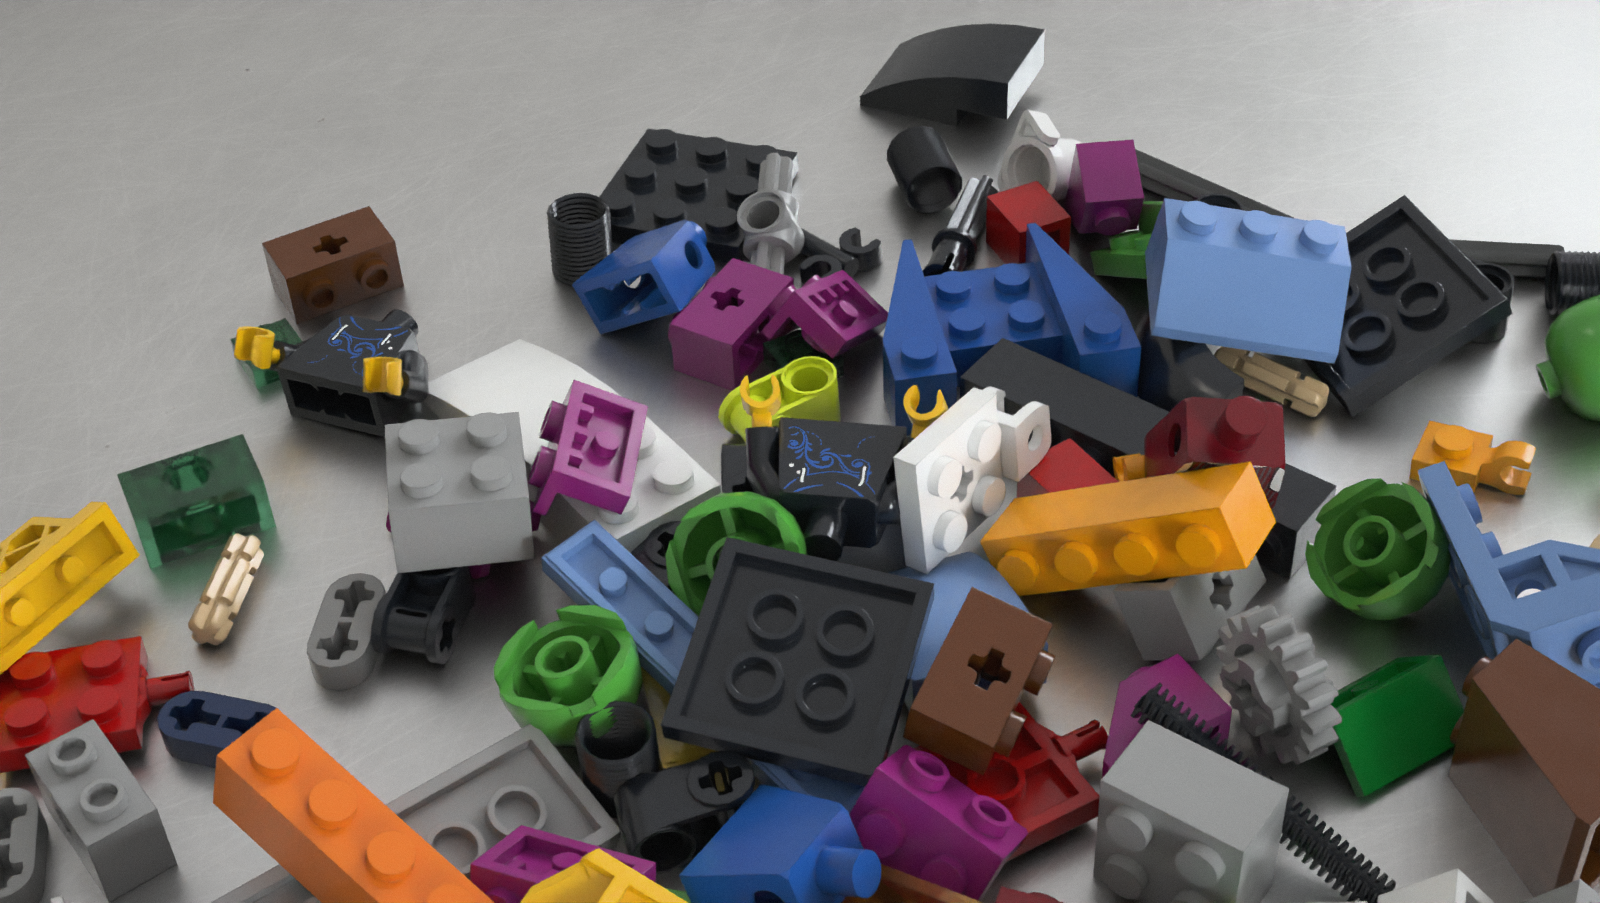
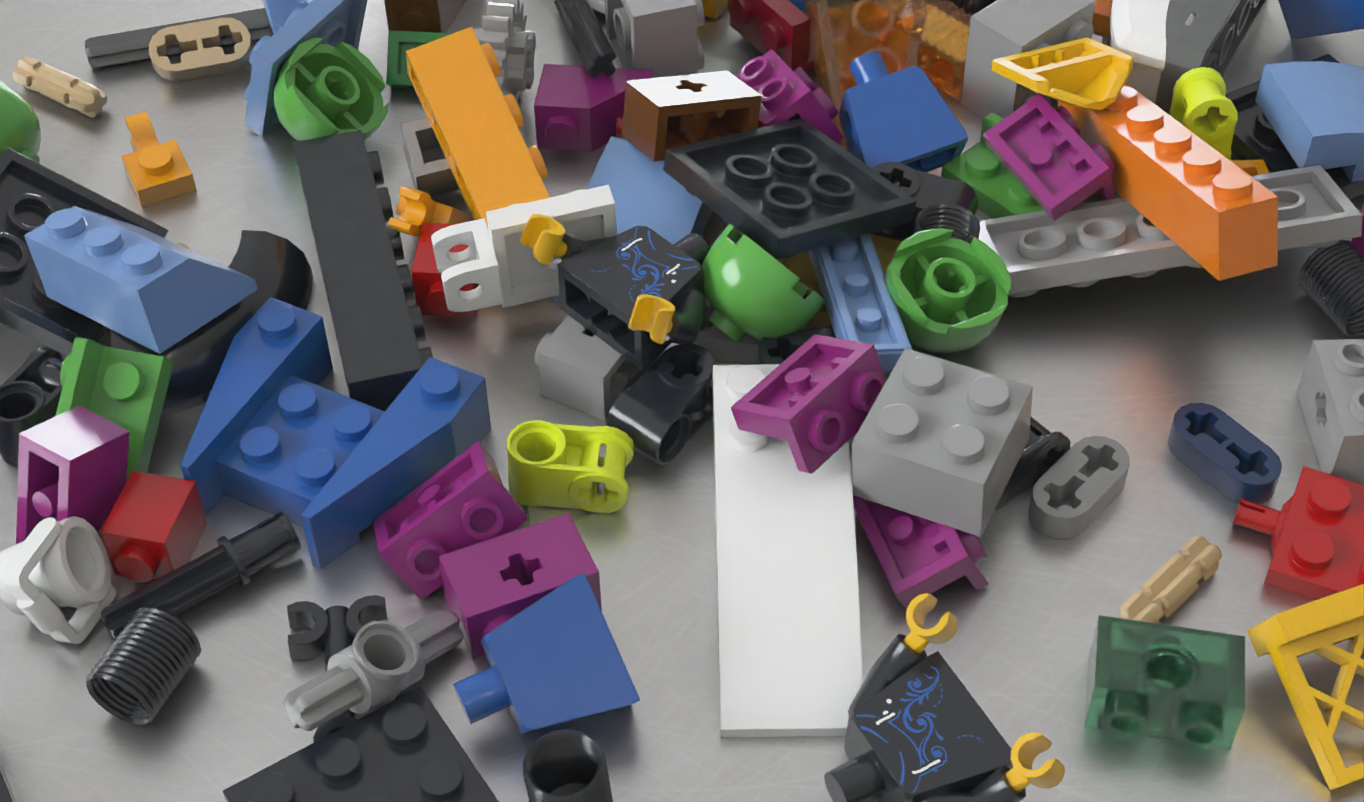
camera: 145 degrees left, 5 degrees up
dark red torso [1144,396,1285,509] -> none

